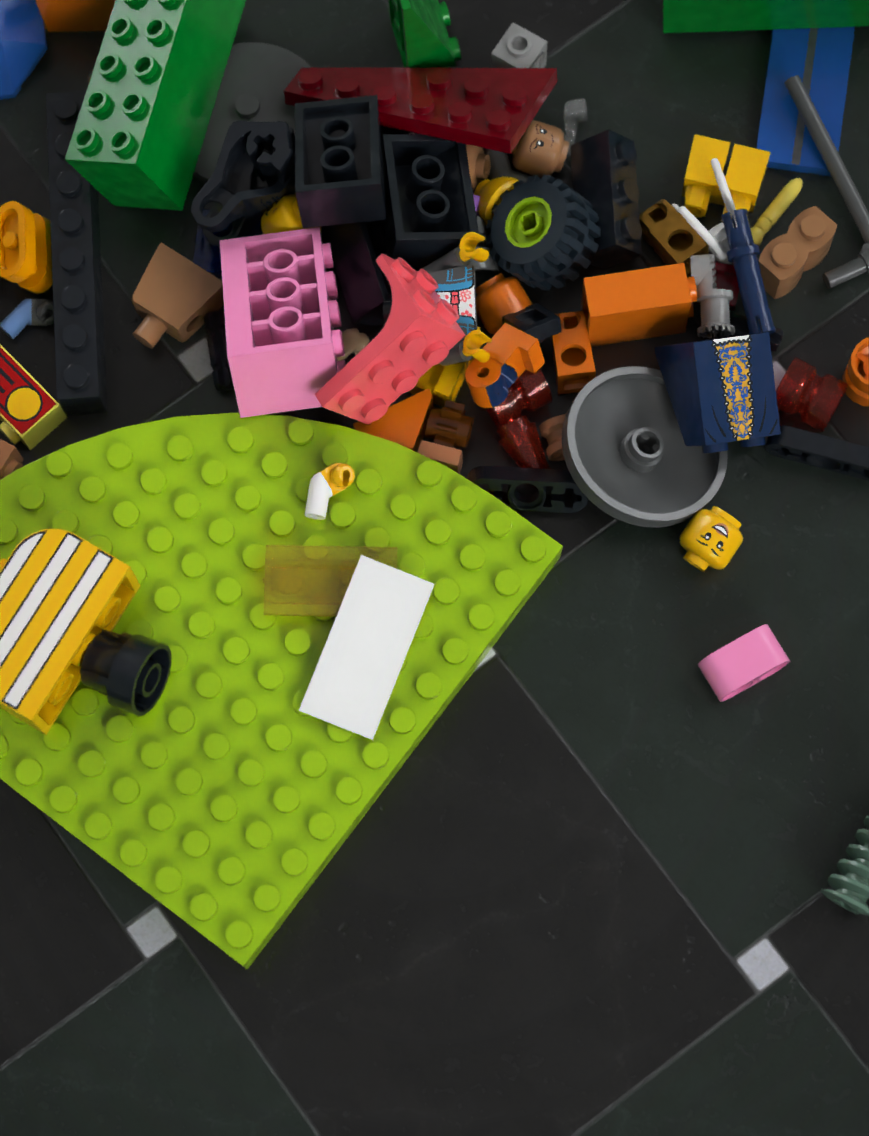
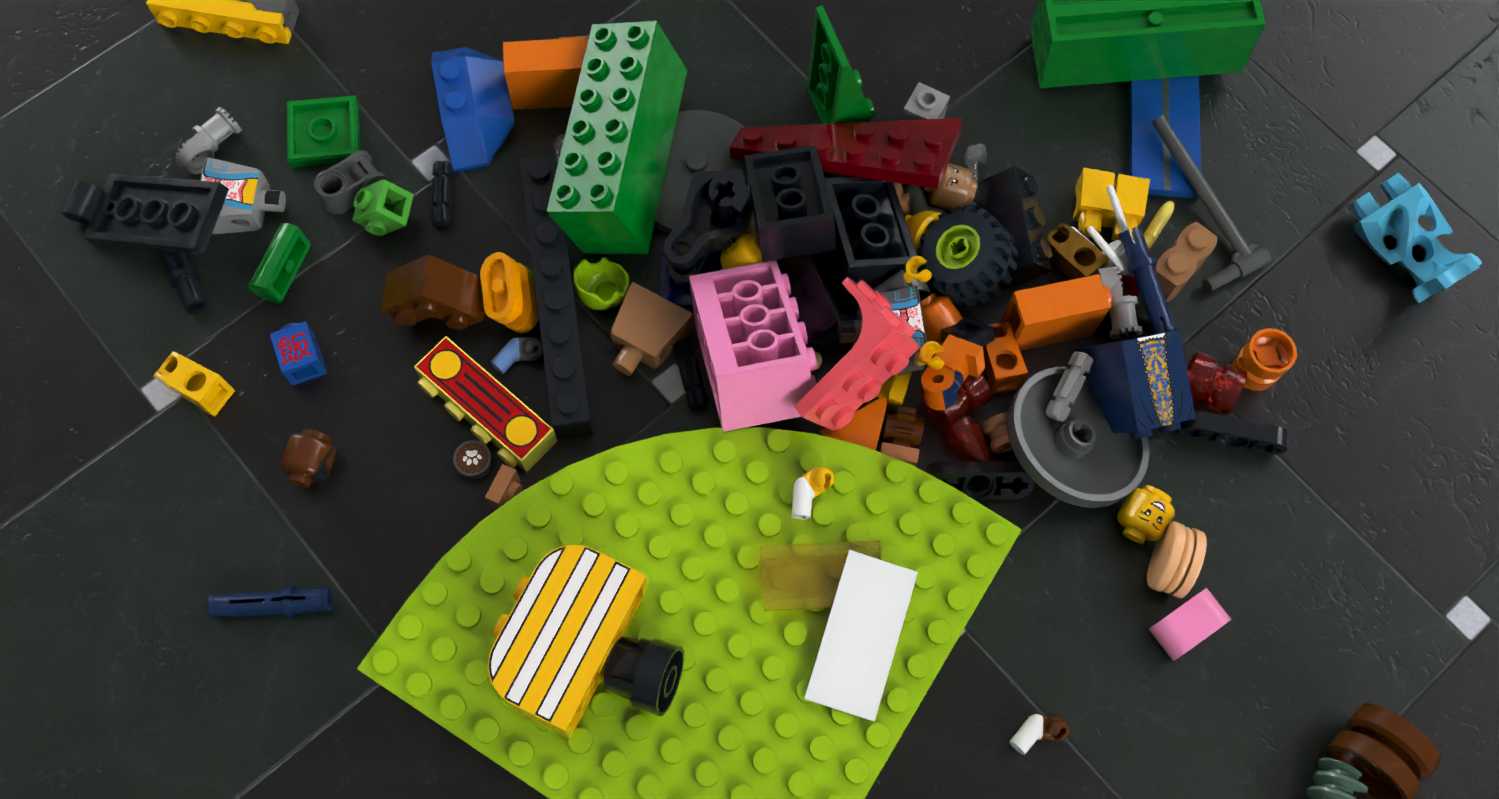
camera: 15 degrees left, 5 degrees down
none -> lime hair [573,257,630,310]
none -> arm [1009,714,1070,755]
none -> light grey axle [1045,351,1094,422]
none -> light nougat head [1147,521,1207,599]

